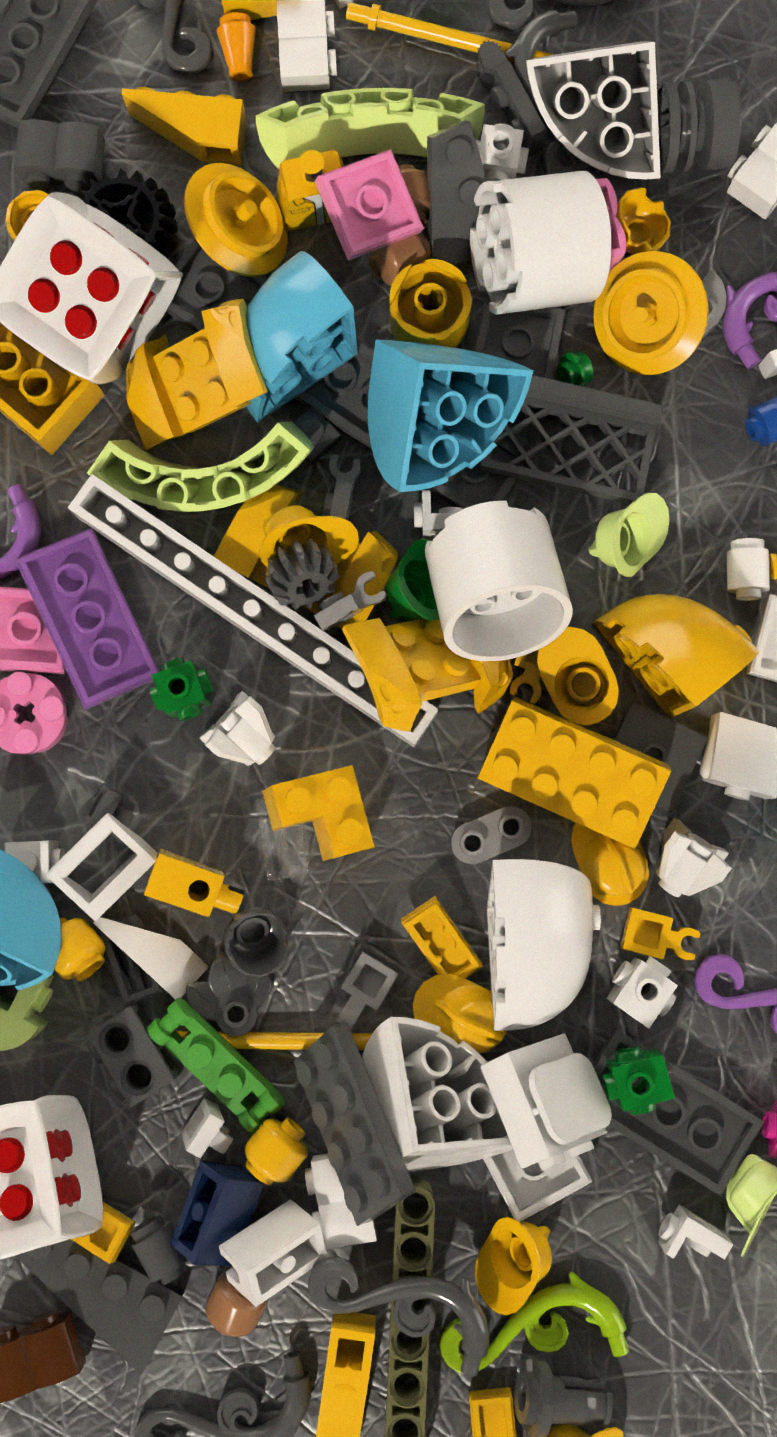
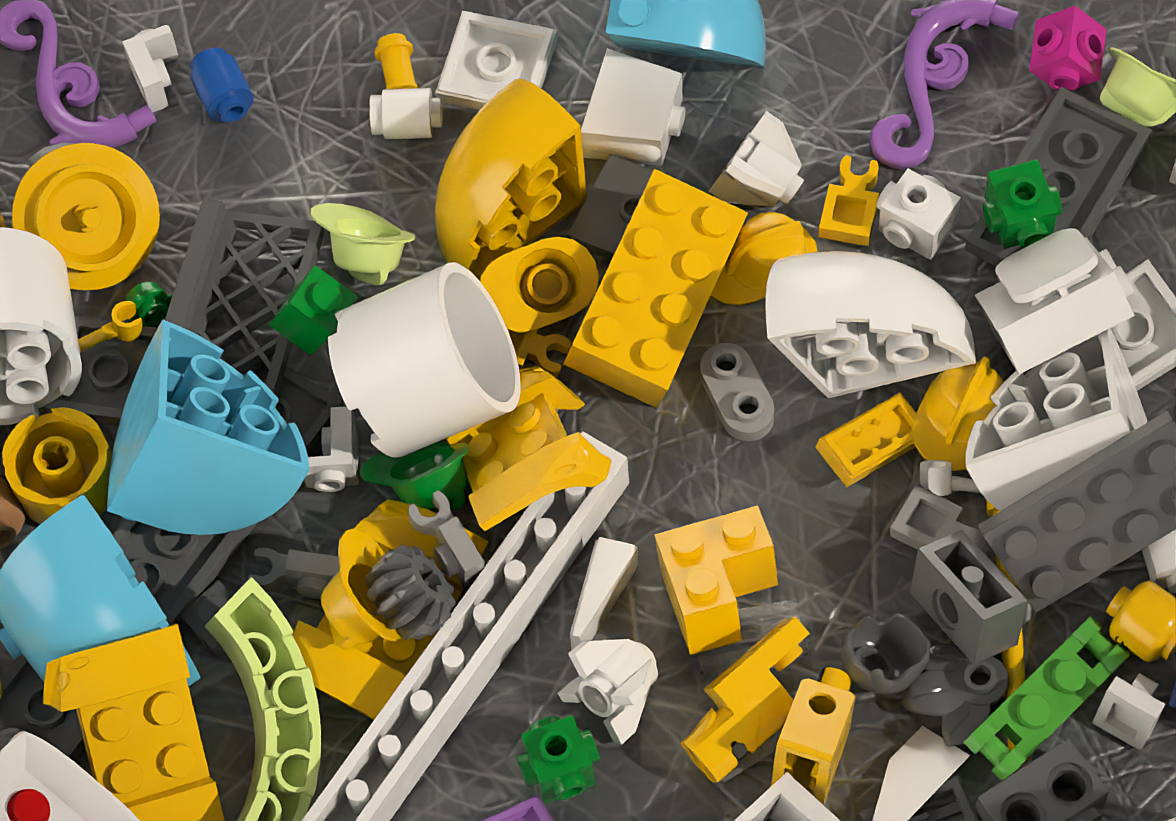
camera: 90 degrees left, 20 degrees down
none -> yellow hand [78,301,142,352]
none -> green brick [269,265,357,356]
none -> white slope [570,537,638,650]
none -> yellow plate [680,617,810,783]
none -> dark grey brick [910,530,1028,664]
none -> white hand [920,460,981,496]

